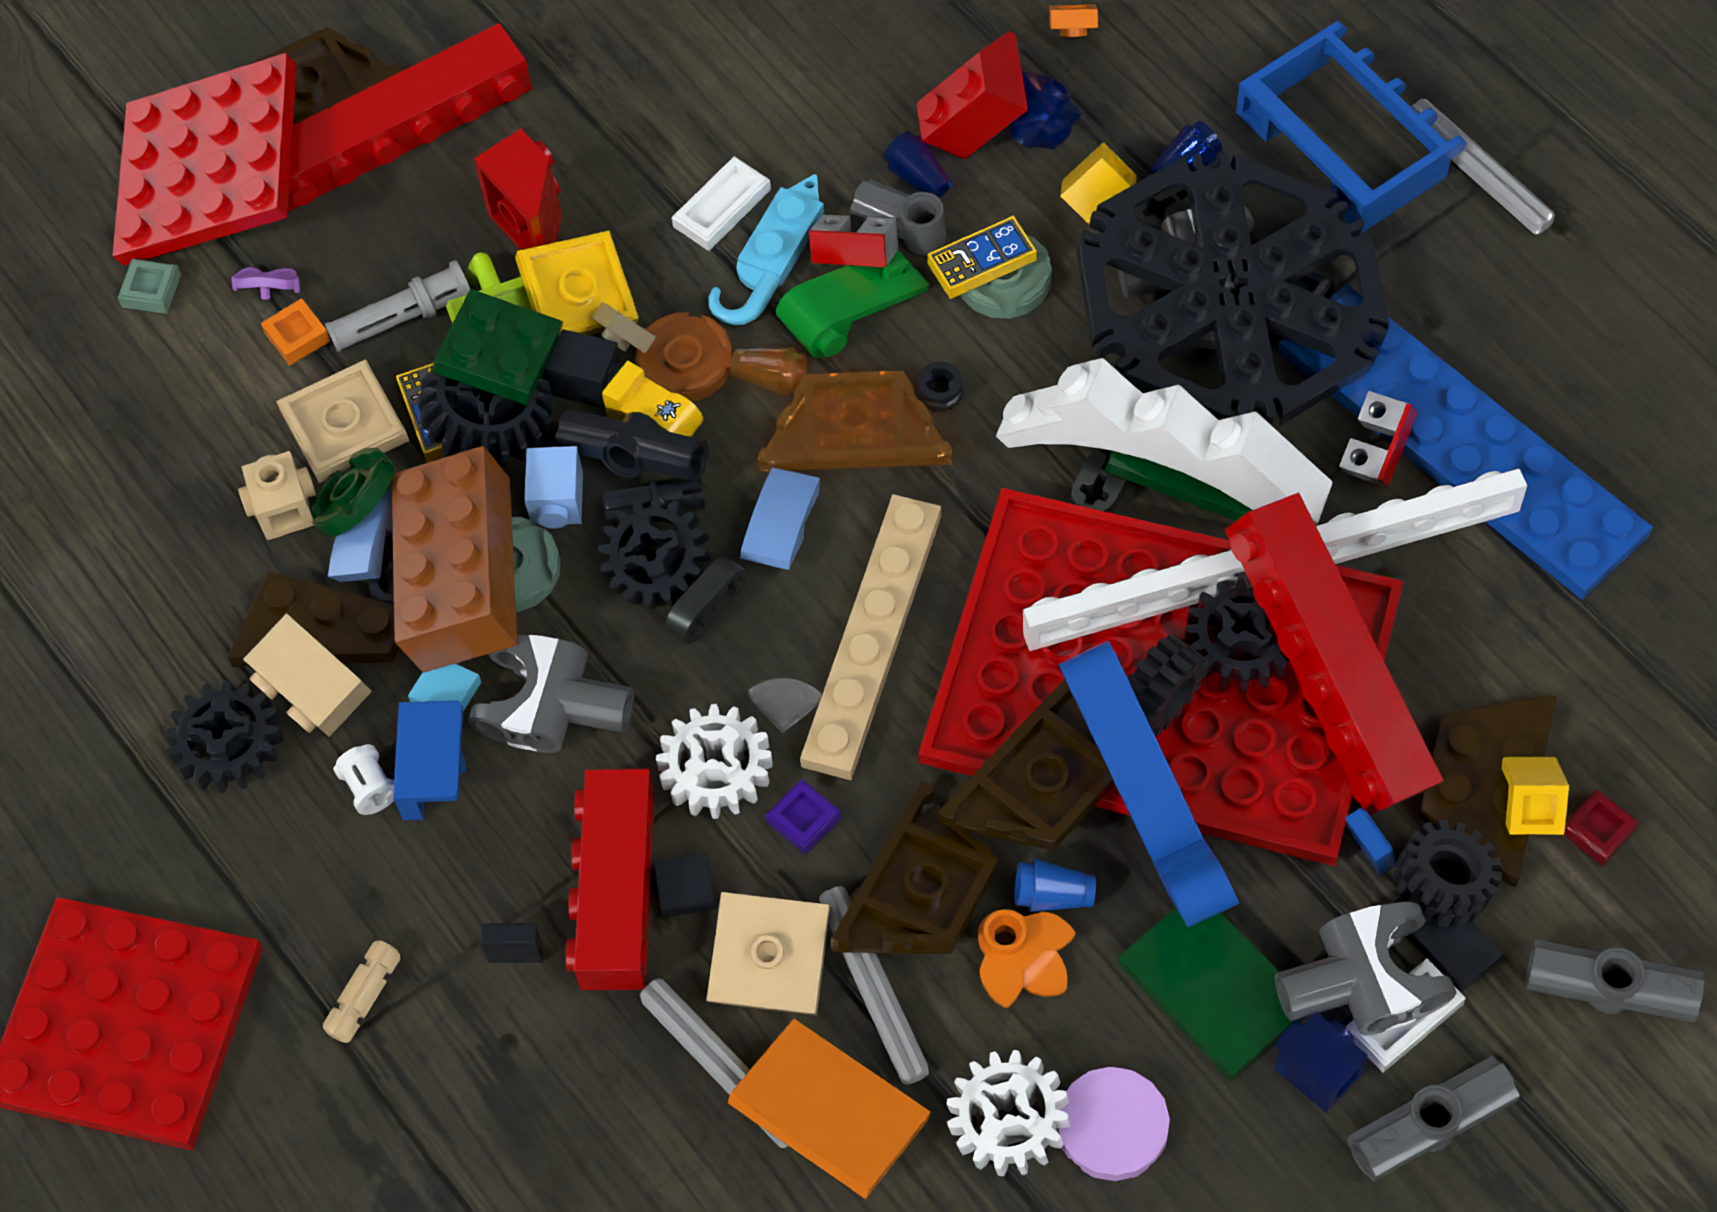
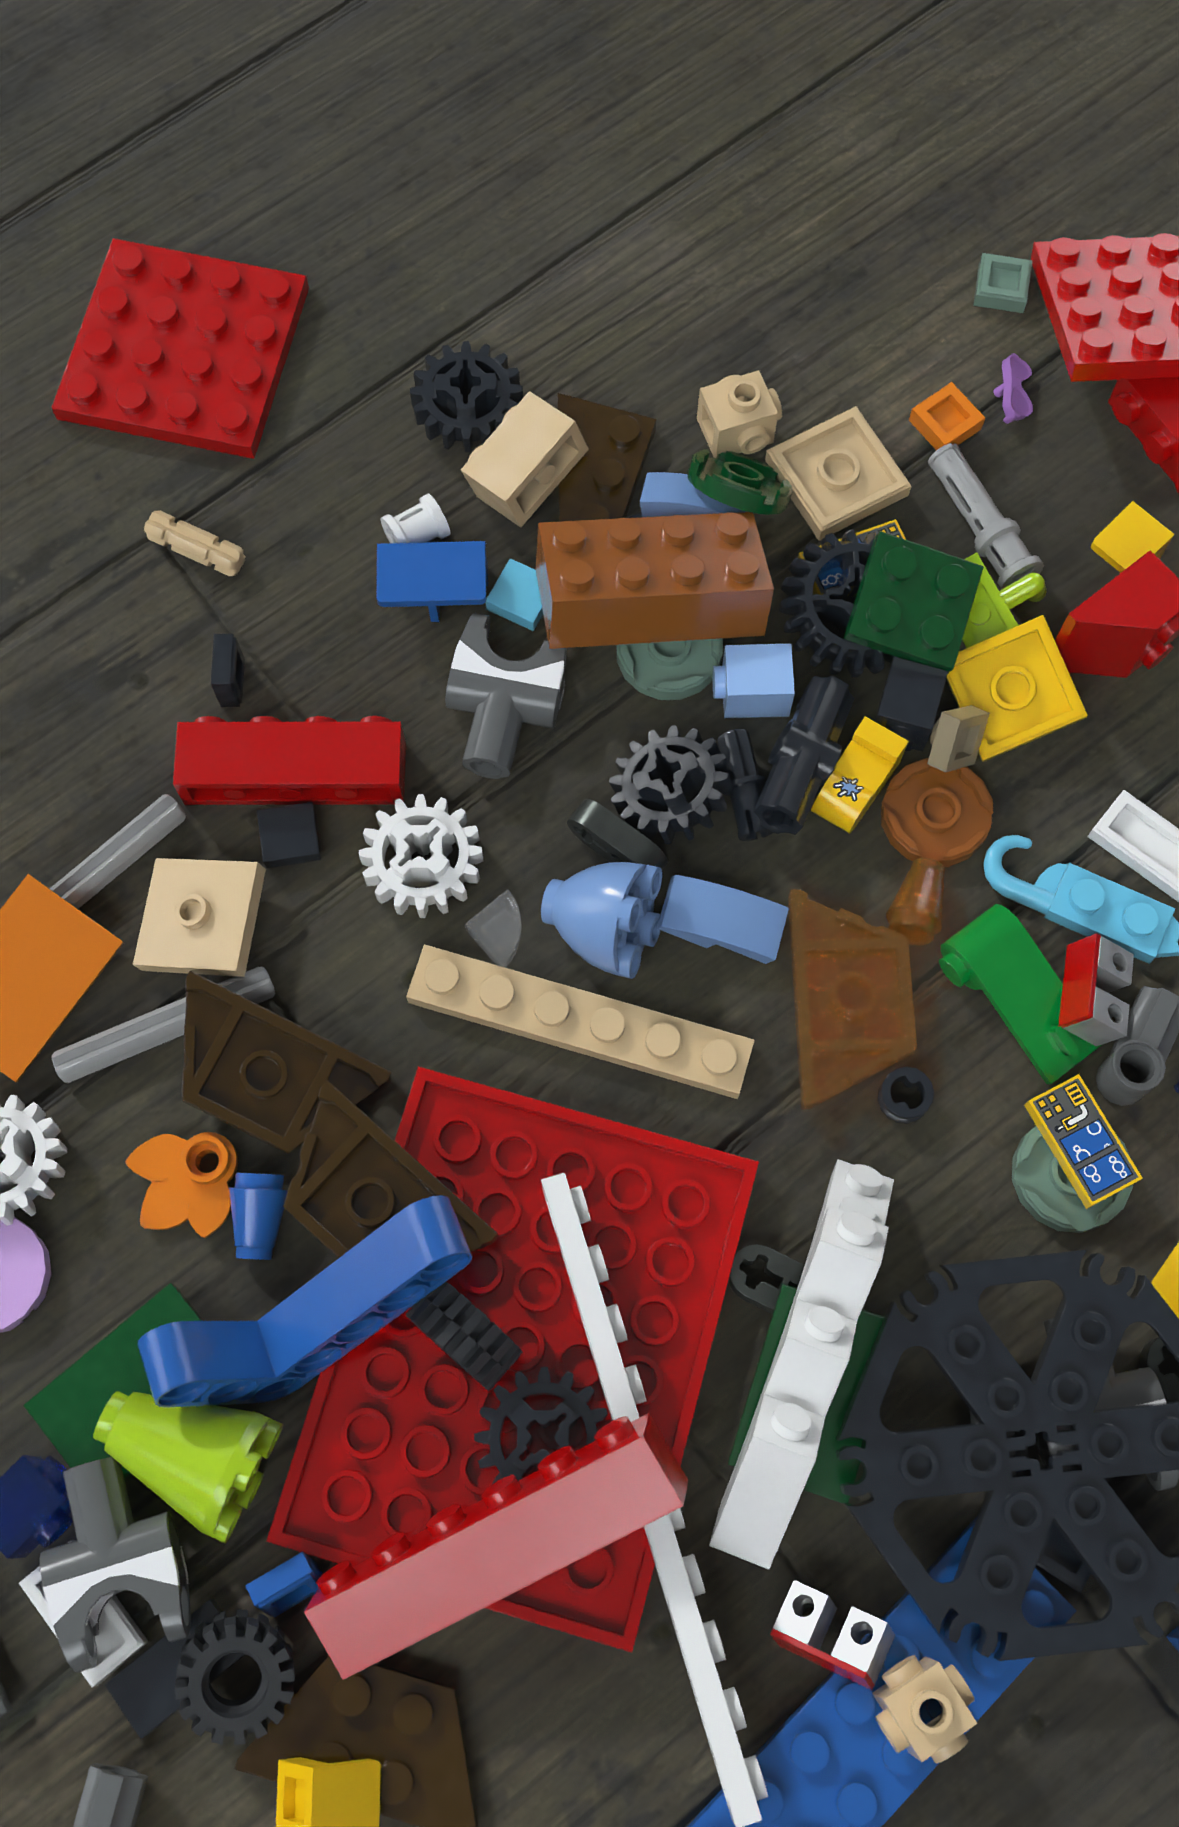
camera: 85 degrees right, 10 degrees up
dark purple tile [765,779,841,855] -> none
none -> lime cone [93,1391,283,1543]
none -> medium blue piece [541,862,662,979]
none -> tan brick [872,1655,978,1763]
none -> yellow panel [1091,501,1174,573]

